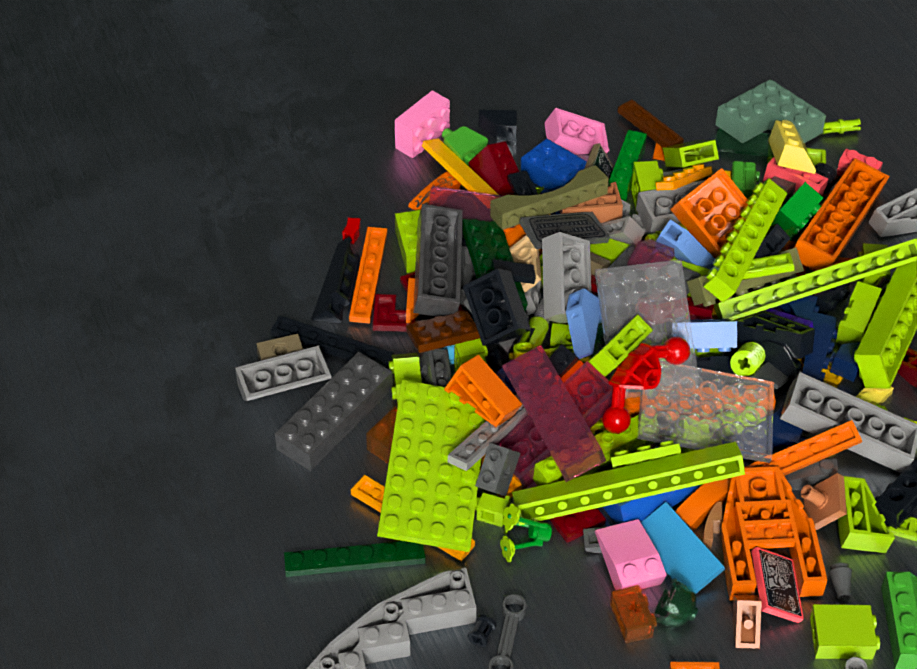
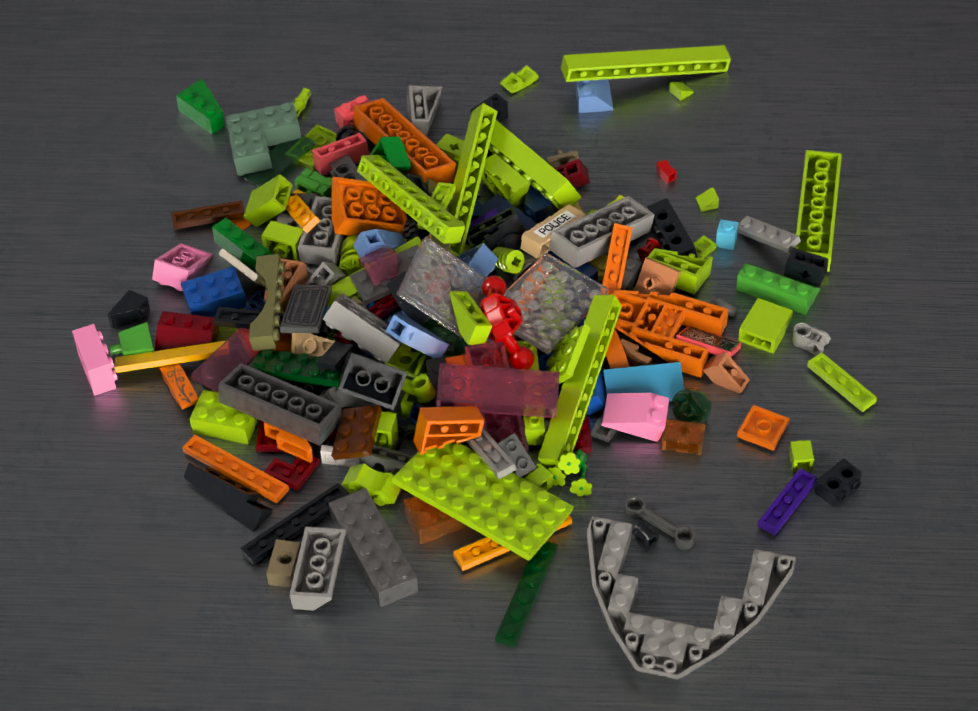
camera: 60 degrees left, 0 degrees up
red piece [342,218,361,244] -> none
light yellow slope [768,120,816,174] -> none
none -> green wedge [176,79,225,134]
none -> tan brick [520,204,586,259]
none -> red bush [637,238,661,261]

